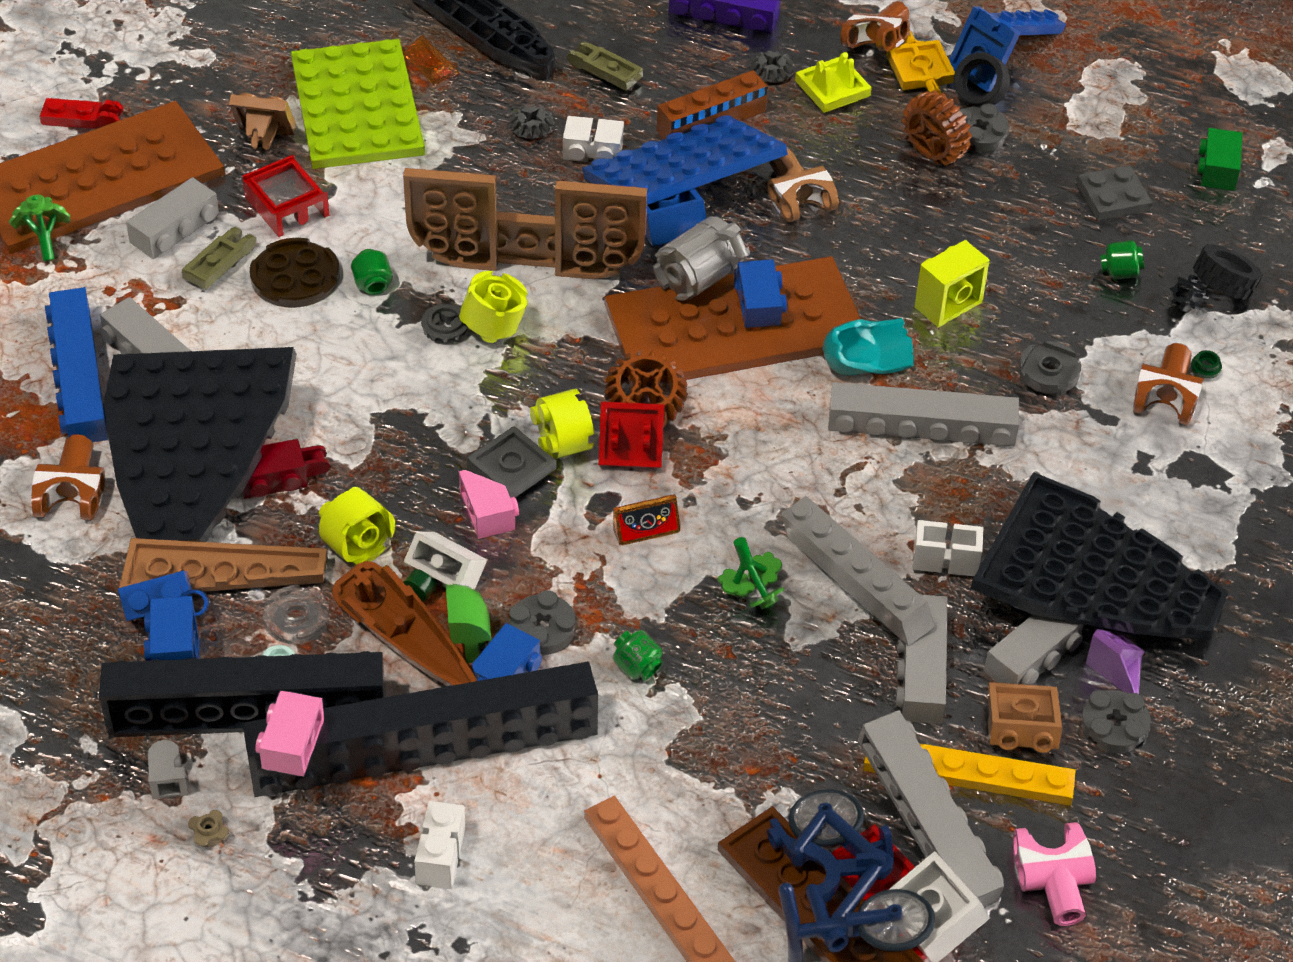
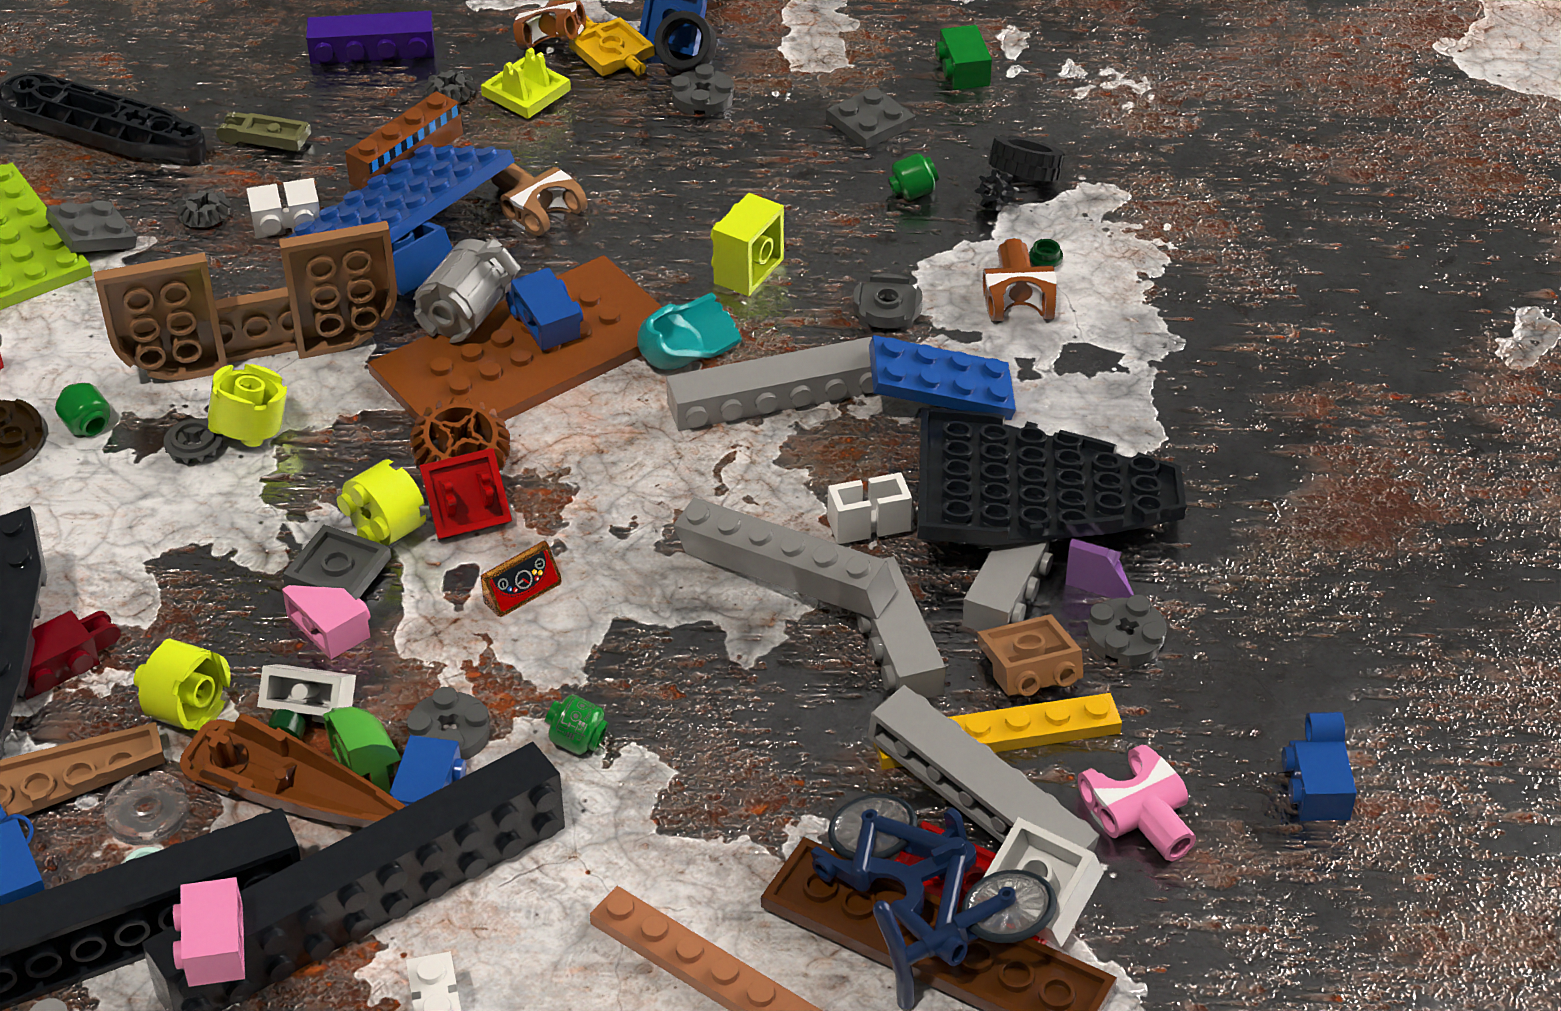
camera: 20 degrees left, 5 degrees down
clear orange slope [403,35,460,85] -> none
bright green plant [717,537,784,609] -> none
dark orange gear [901,90,972,166] -> none
none -> dark grey plate [46,200,137,253]
none -> blue plate [869,335,1016,420]
none -> blue hinge [1281,712,1357,821]

